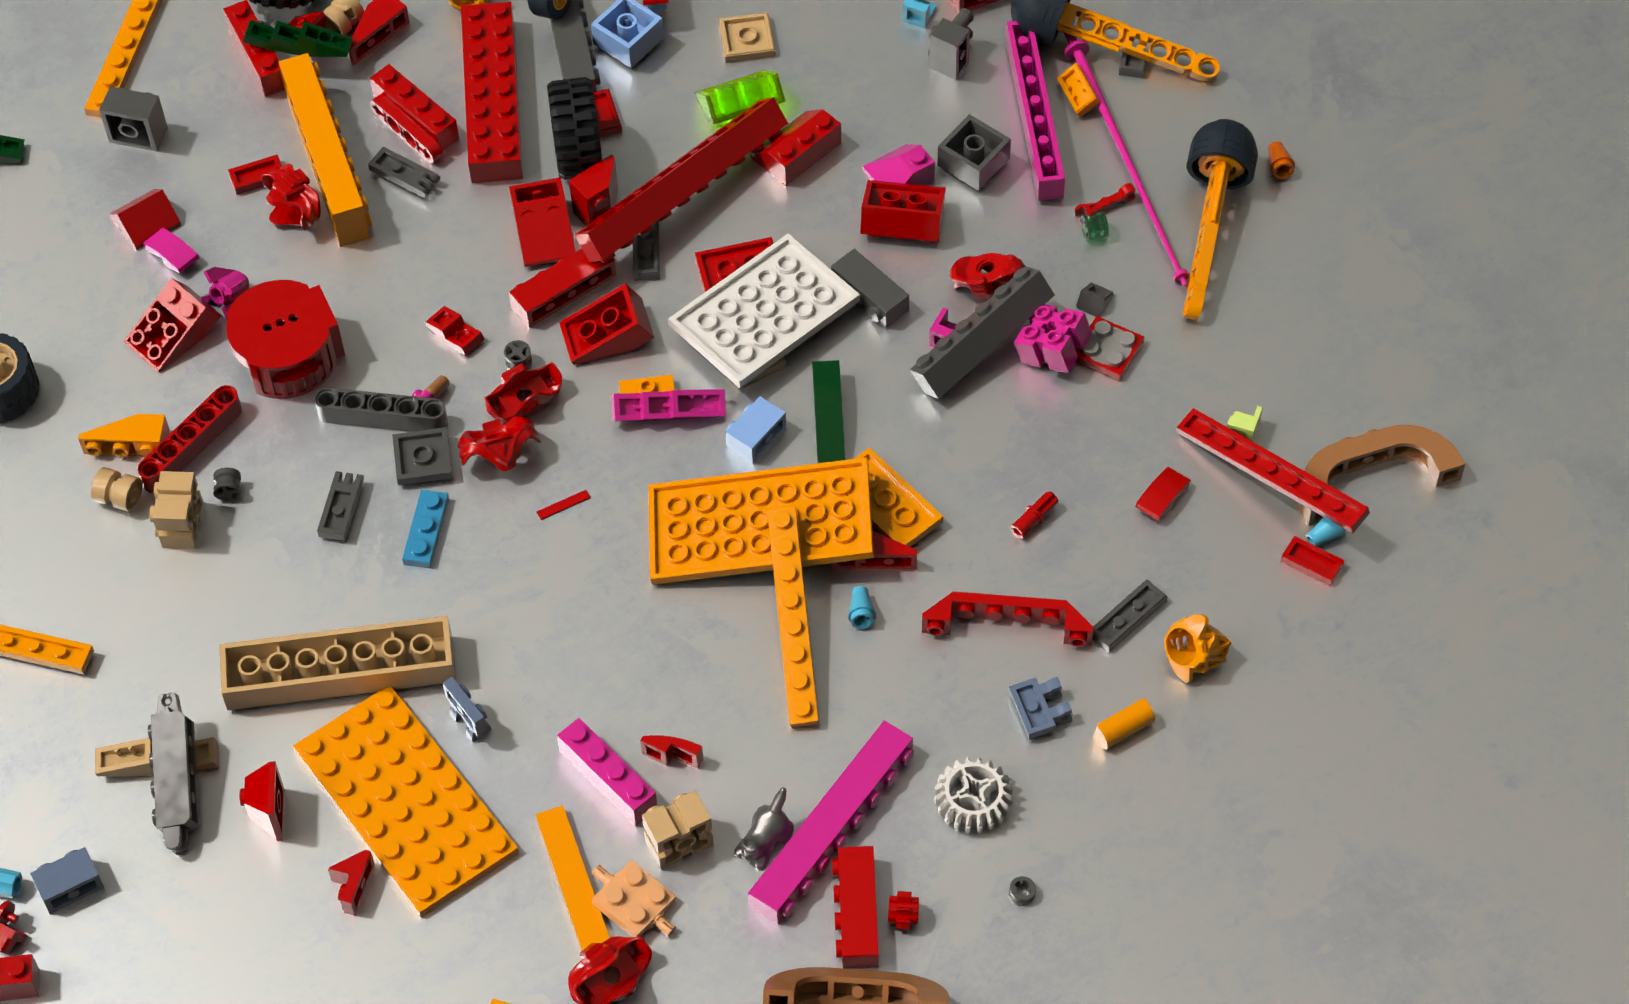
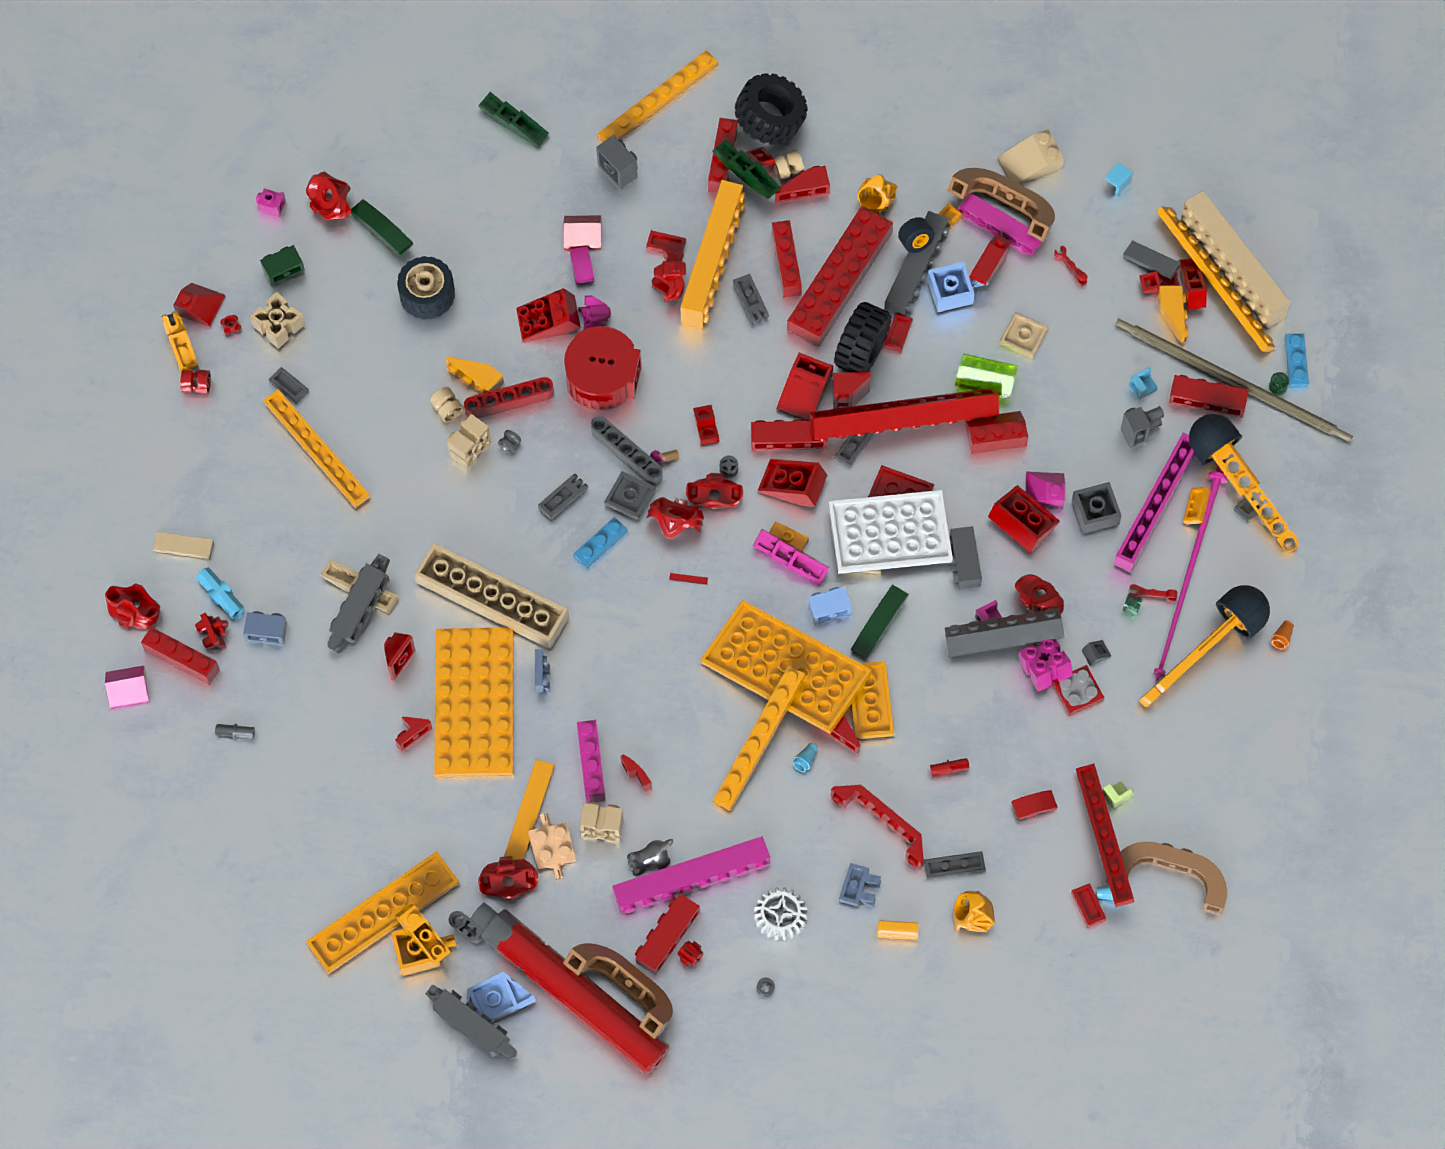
camera: 35 degrees right, 10 degrees up
red beam [370,94,443,163] -> none

